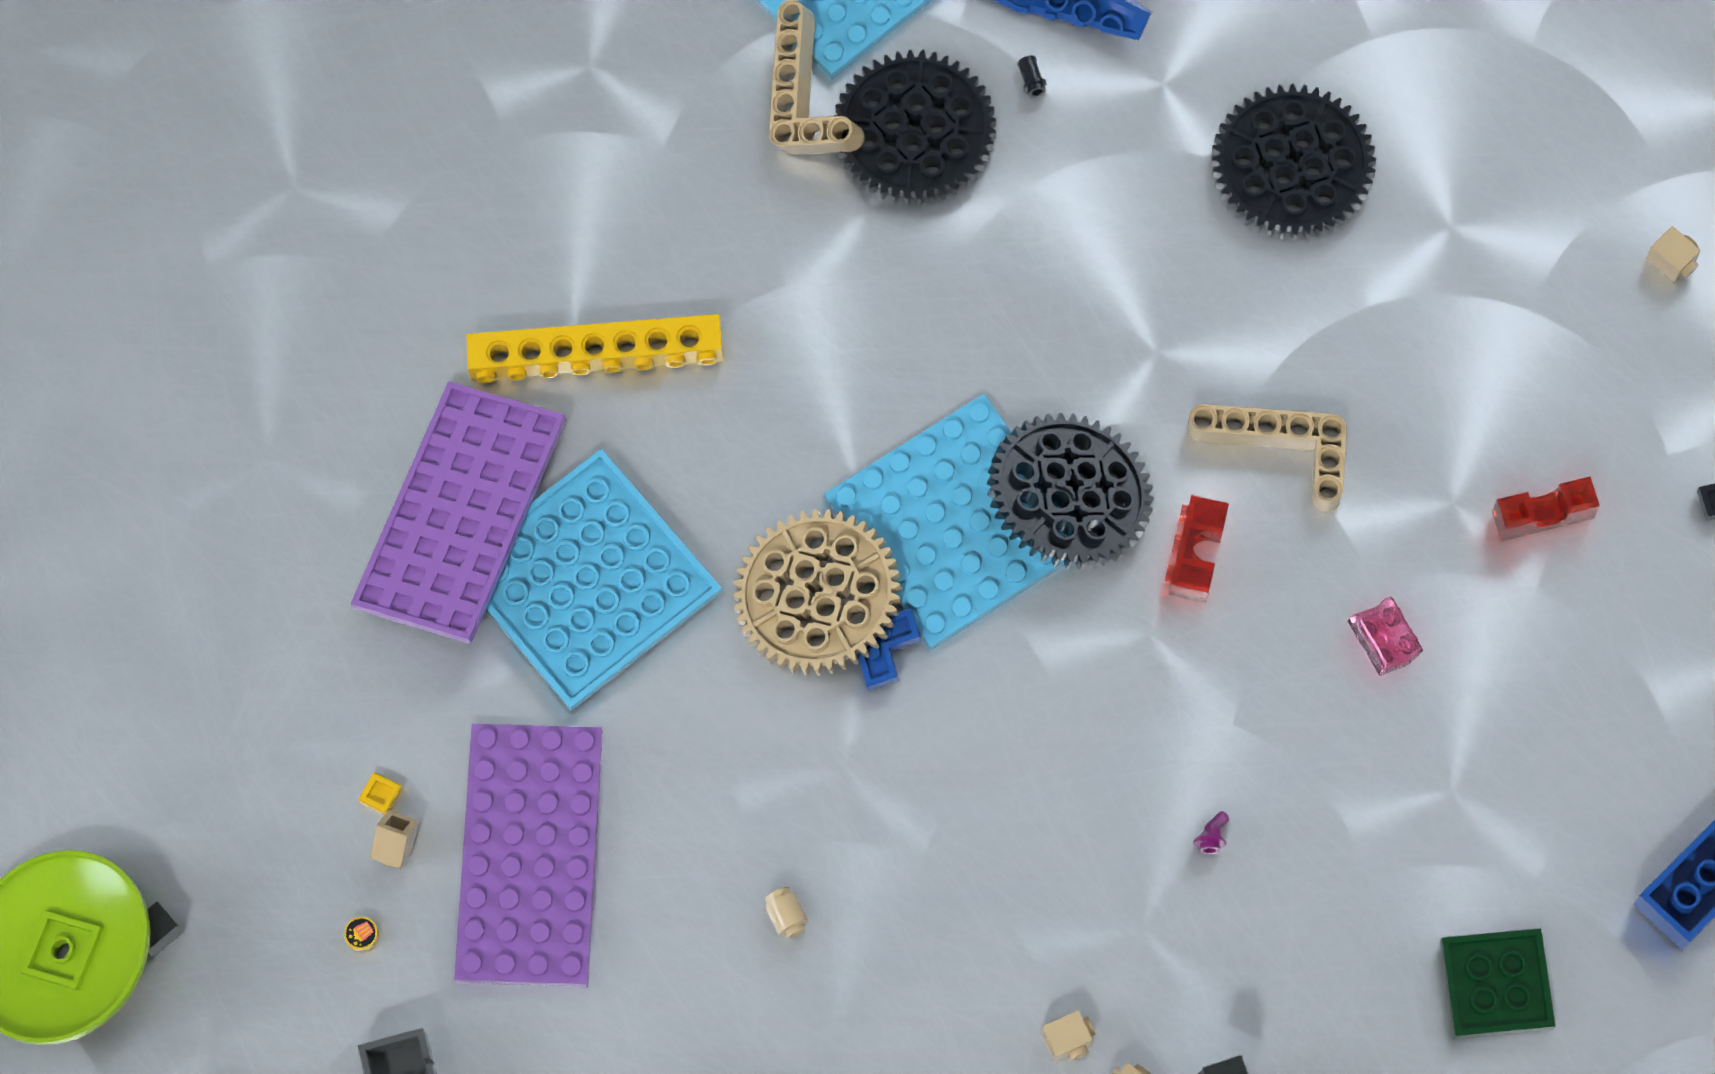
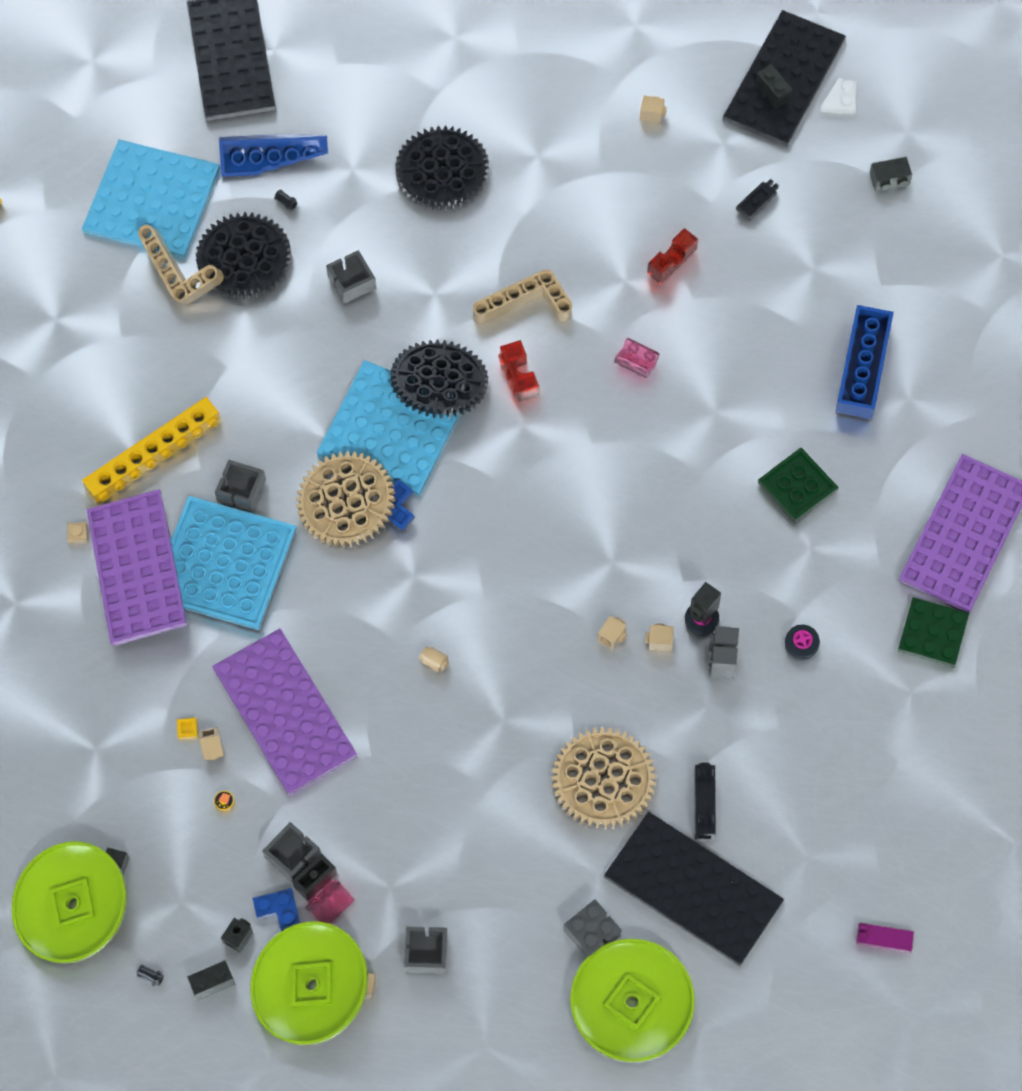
camera: 35 degrees left, 5 degrees down
magenta plate [1193,811,1229,854] -> none
none -> tan plate [67,522,88,544]
none -> dark grey piece [215,459,266,513]
none -> dark grey piece [326,250,377,304]

